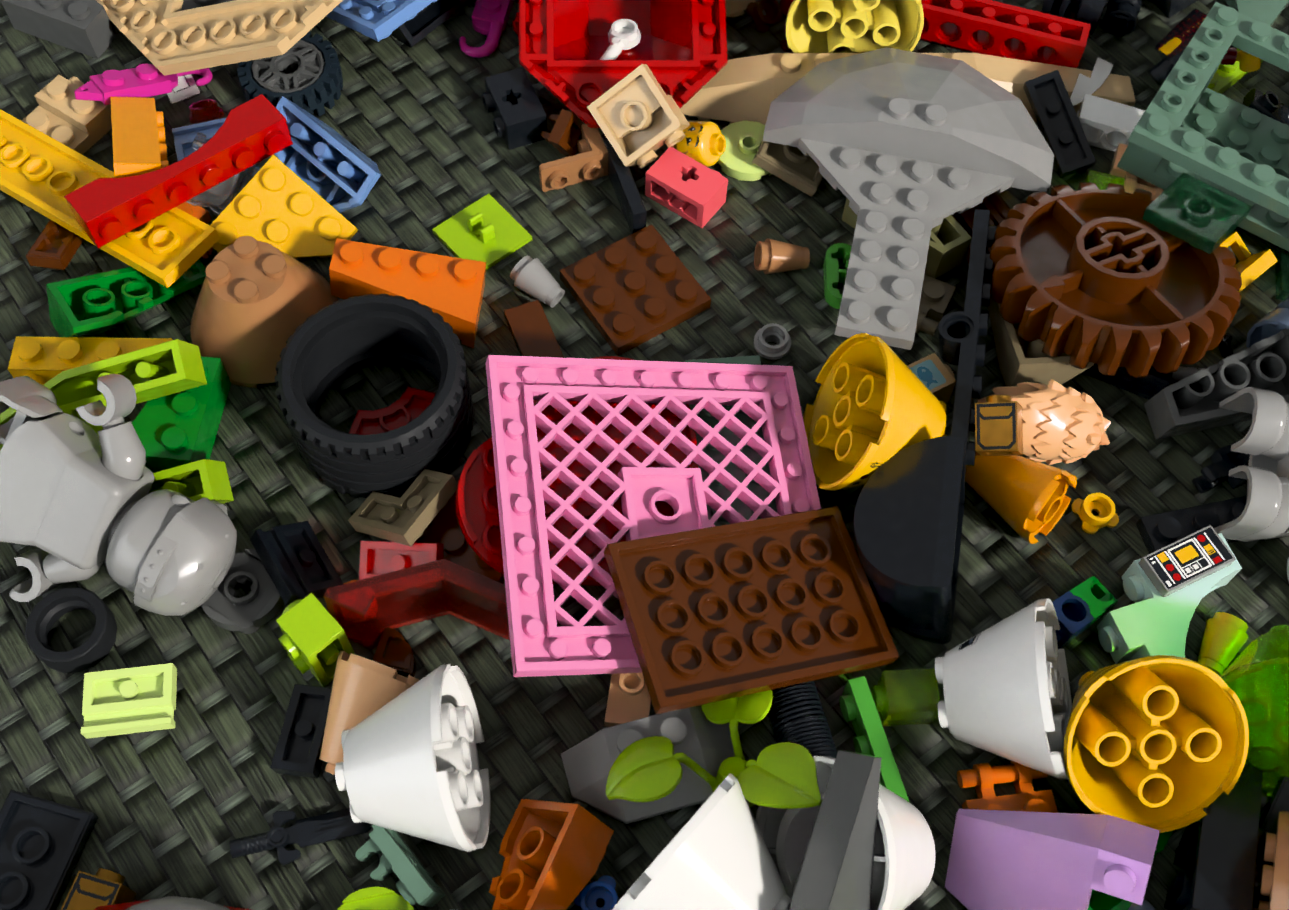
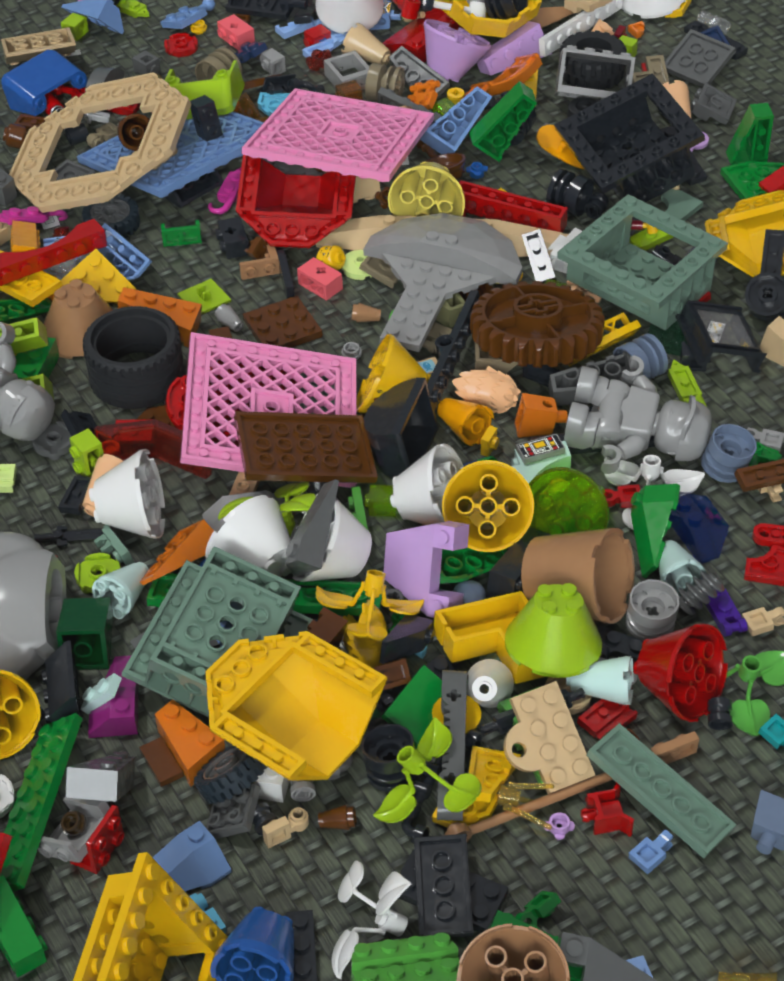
camera: 10 degrees right, 15 degrees down
dark tan plate [348,469,458,547] -> none
tan plate [587,64,690,168] -> none
white plate [599,19,641,60] -> none
pearl gold brick [975,395,1023,456] -> none
yellow plate [1071,492,1119,534] -> none
clear green plate [1142,172,1251,254] -> none
none -> green hinge [161,219,202,247]
none -> yellow plate [481,425,499,457]
none -> orange torso [514,393,568,438]

